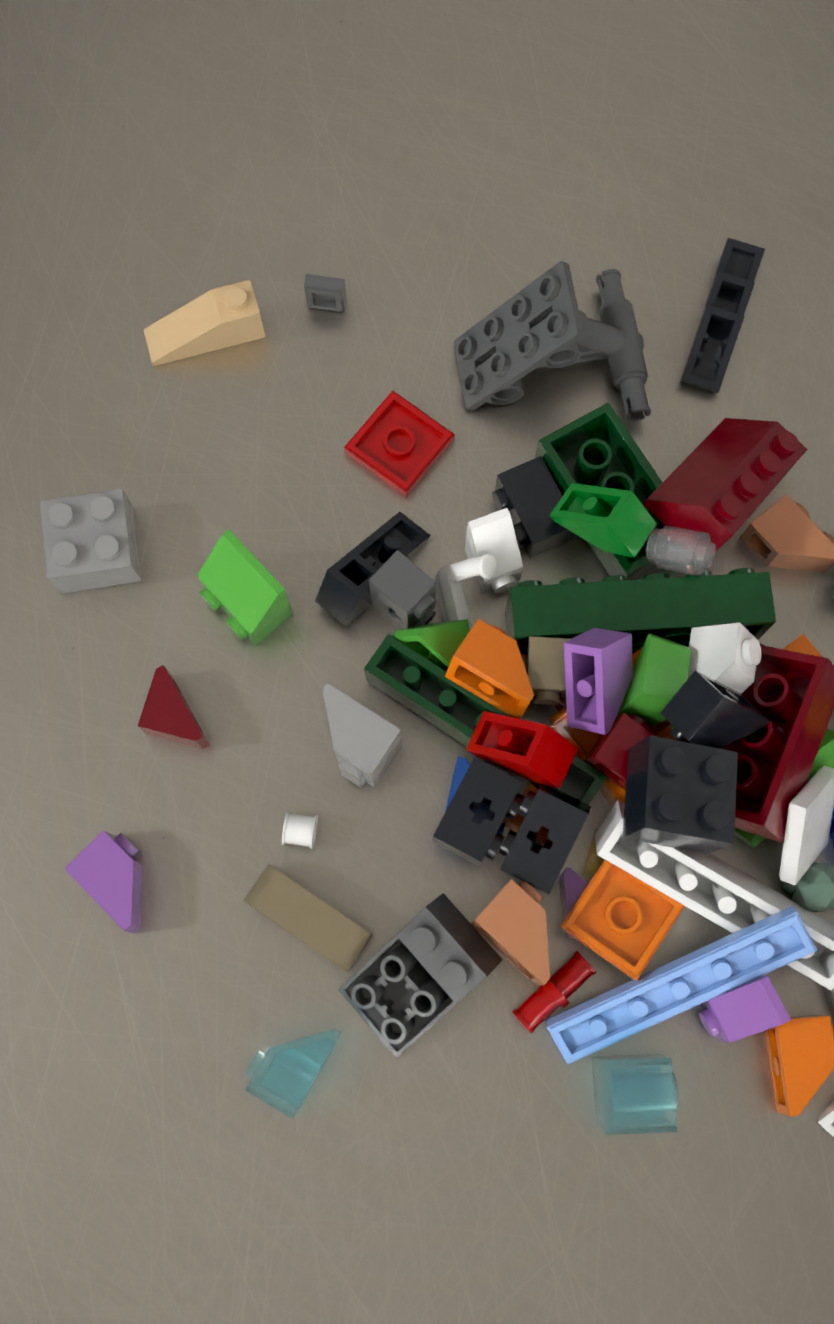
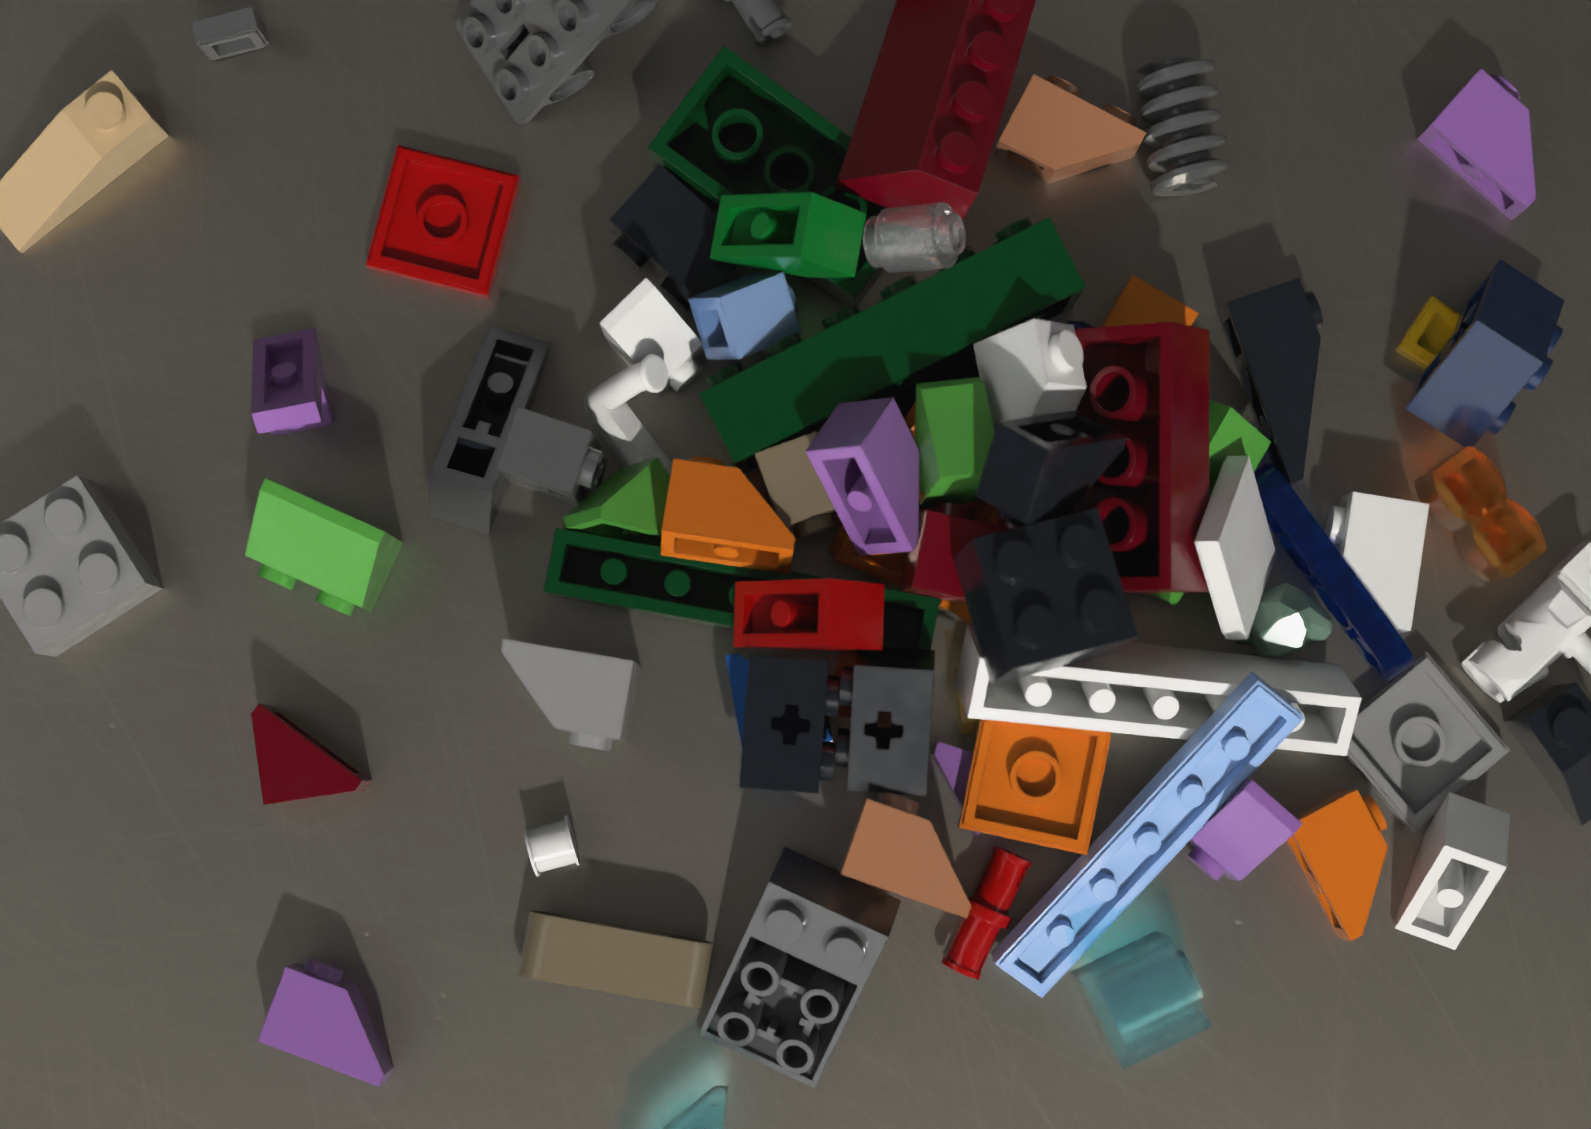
camera: 25 degrees left, 10 degrees up
none -> medium lavender slope [251,328,332,435]
none -> medium blue brick [688,272,802,360]

